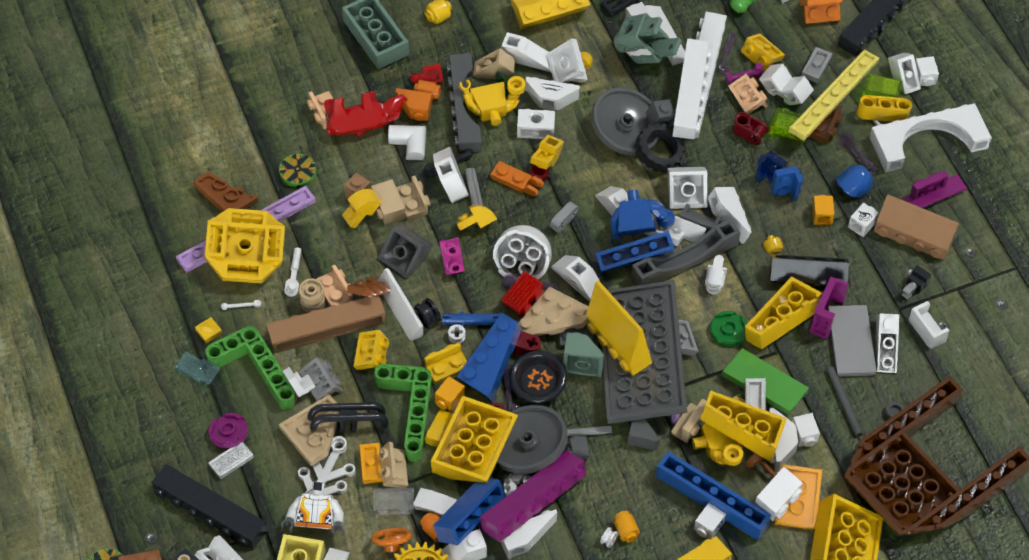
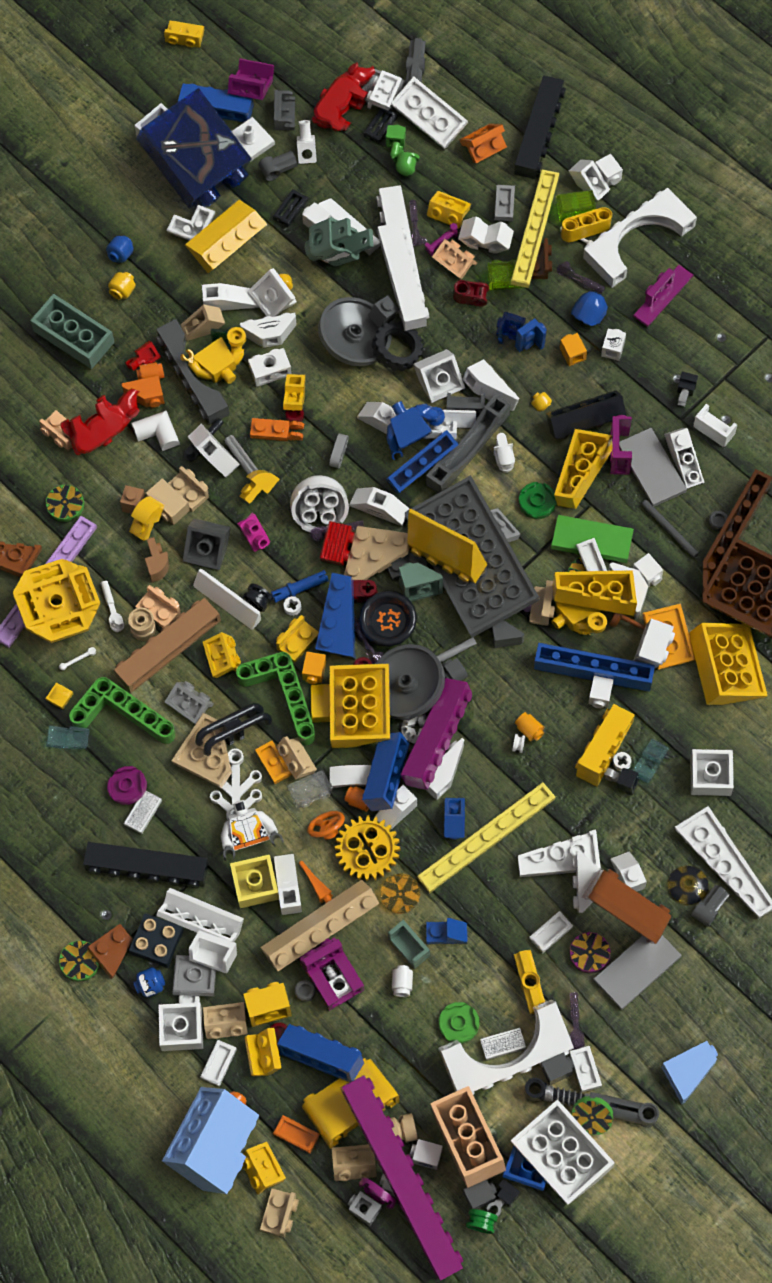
camera: 20 degrees left, 10 degrees up
white bracket [283,367,315,397] -> none
dark orange plate [347,277,390,297] -> none
medium nougat slope [874,195,959,260] -> none
none -> medium nougat brick [145,537,170,583]

